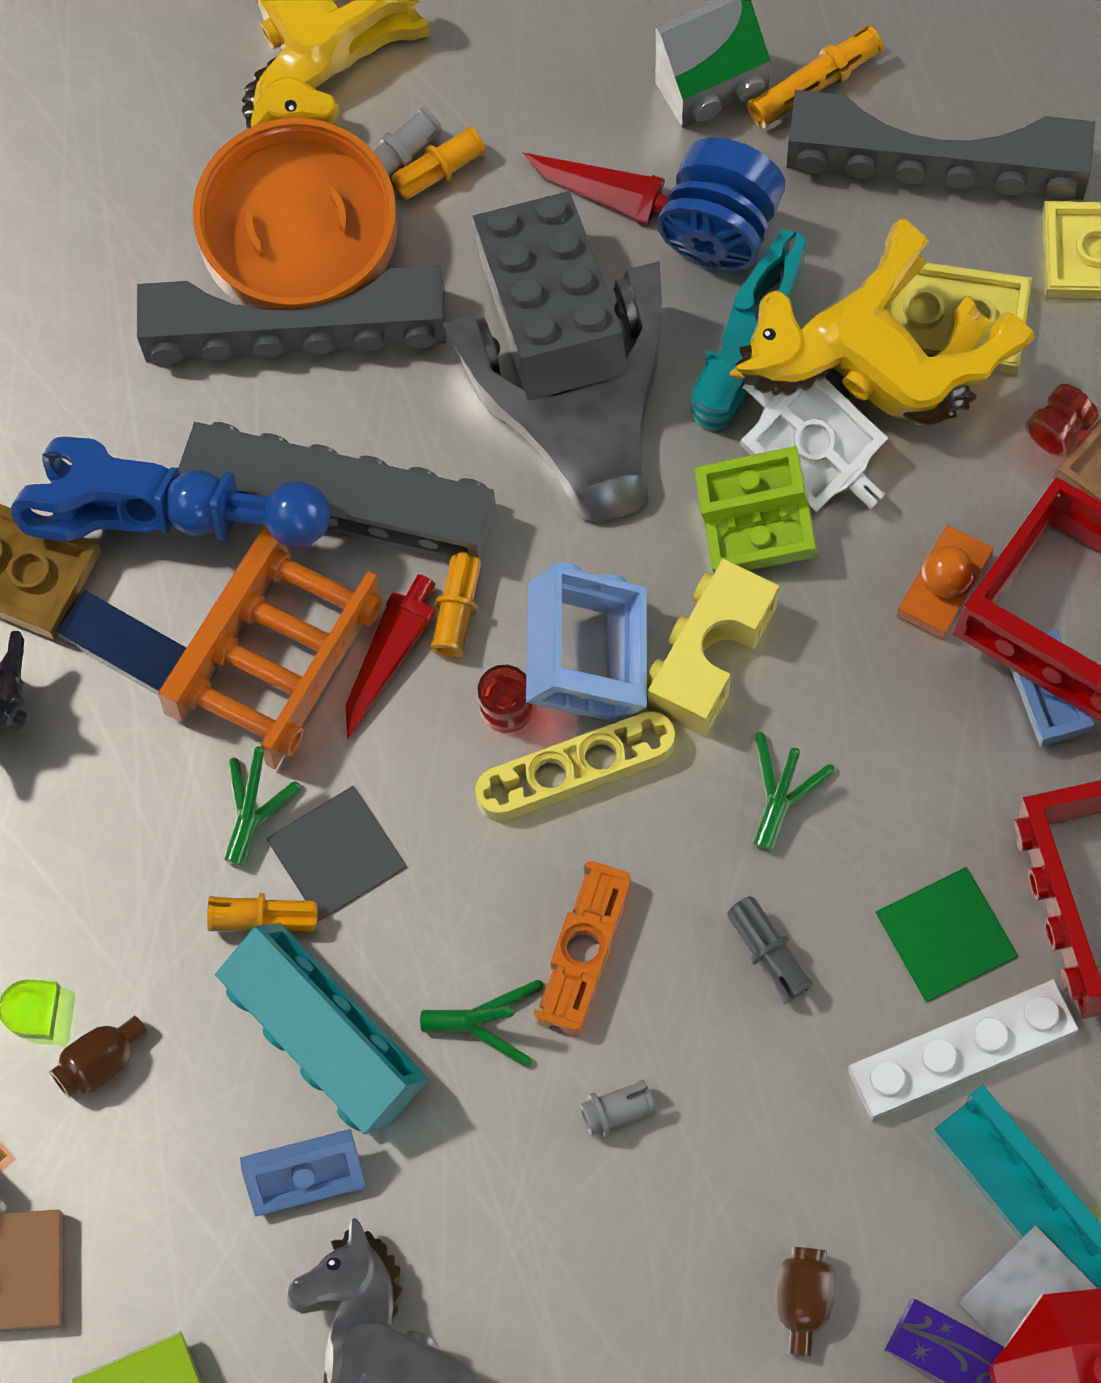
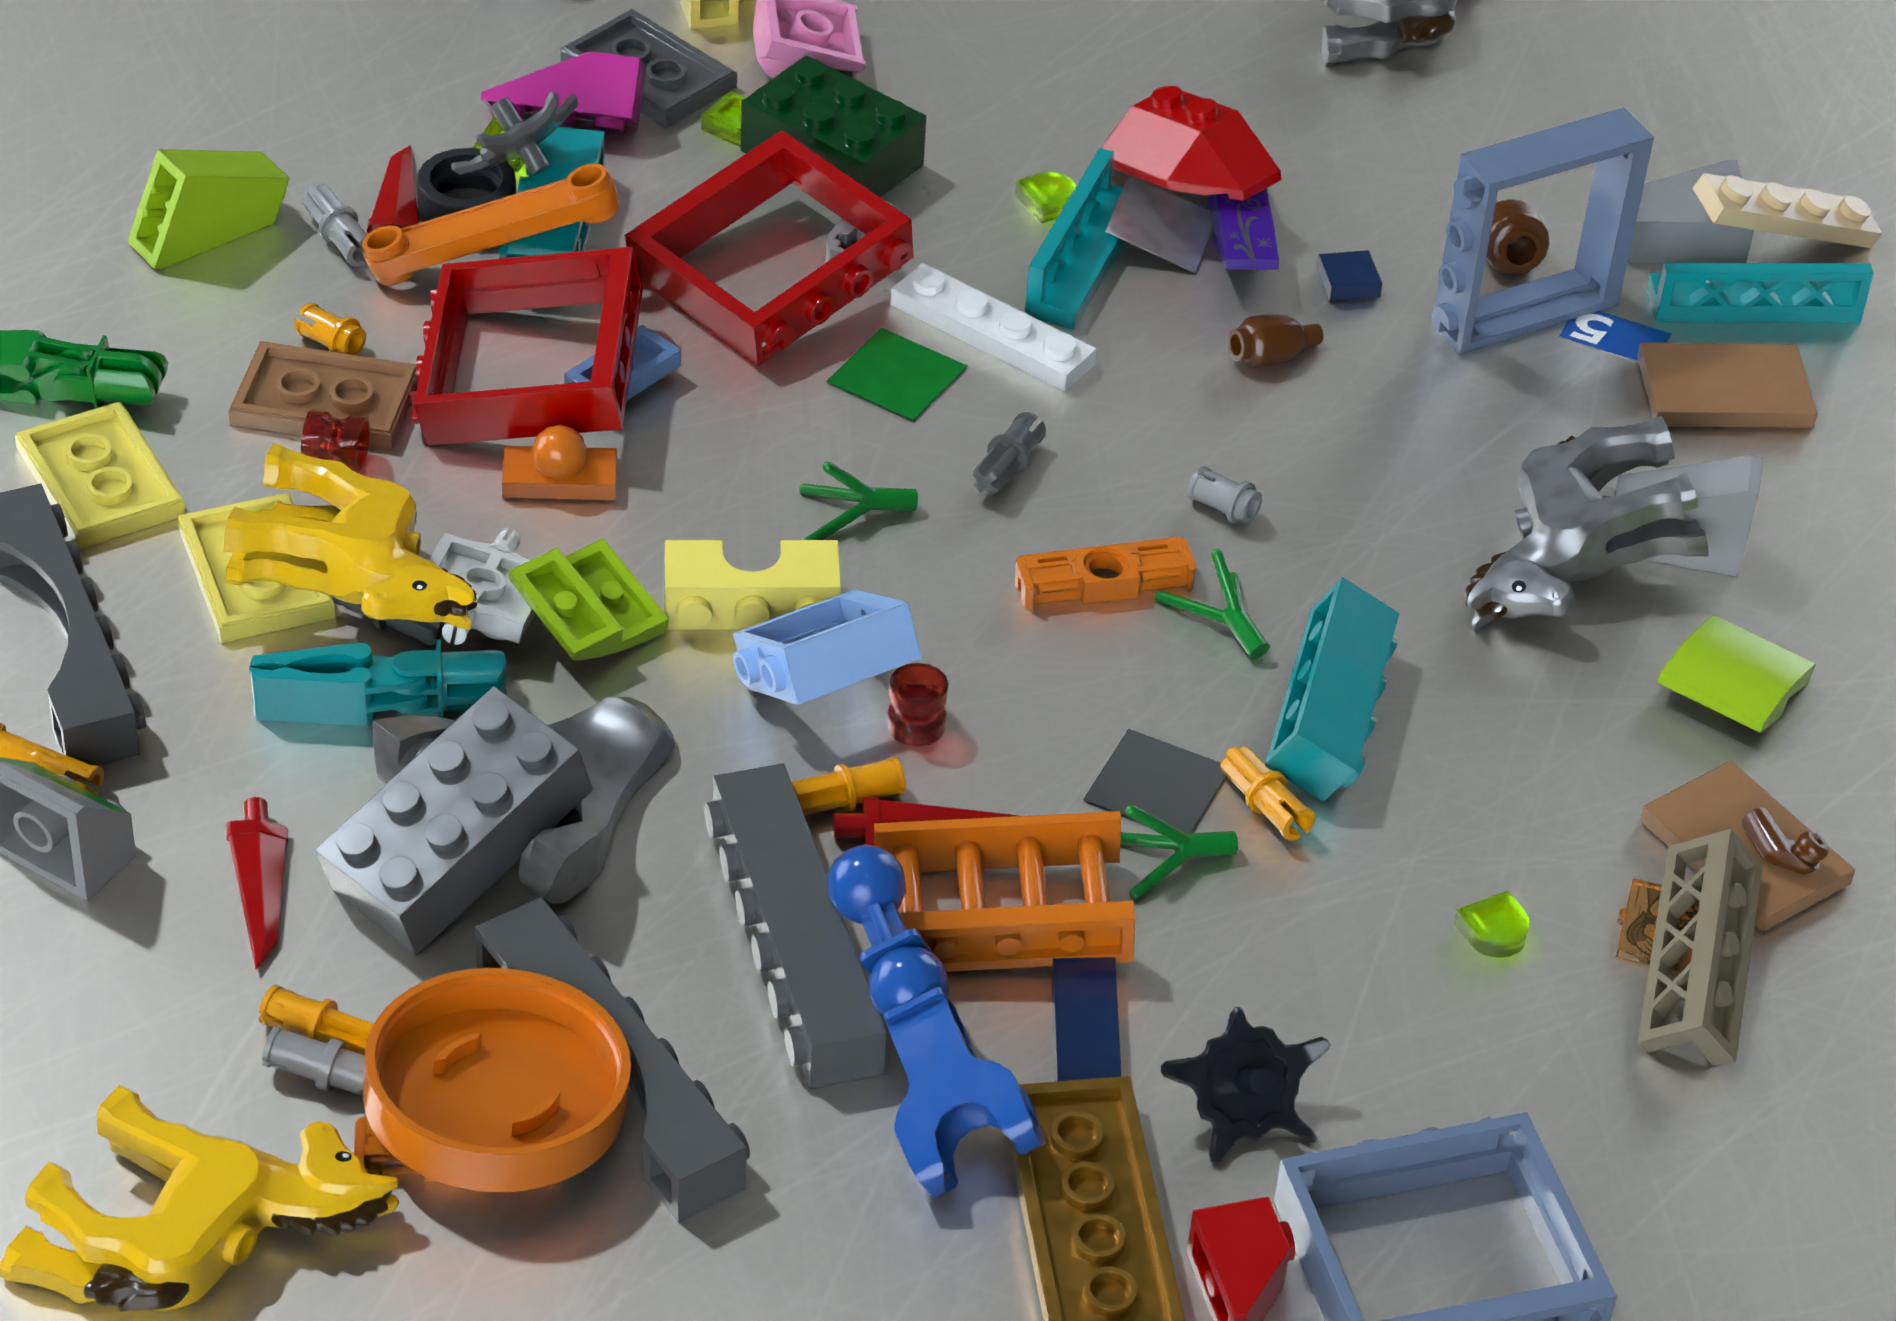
camera: 130 degrees left, 25 degrees down
reddish brown plant [49,1015,148,1098] -> none
medium blue plate [240,1129,366,1217] -> none
light yellow beam [475,711,675,821] -> none
blue wheel [658,137,785,271] -> none

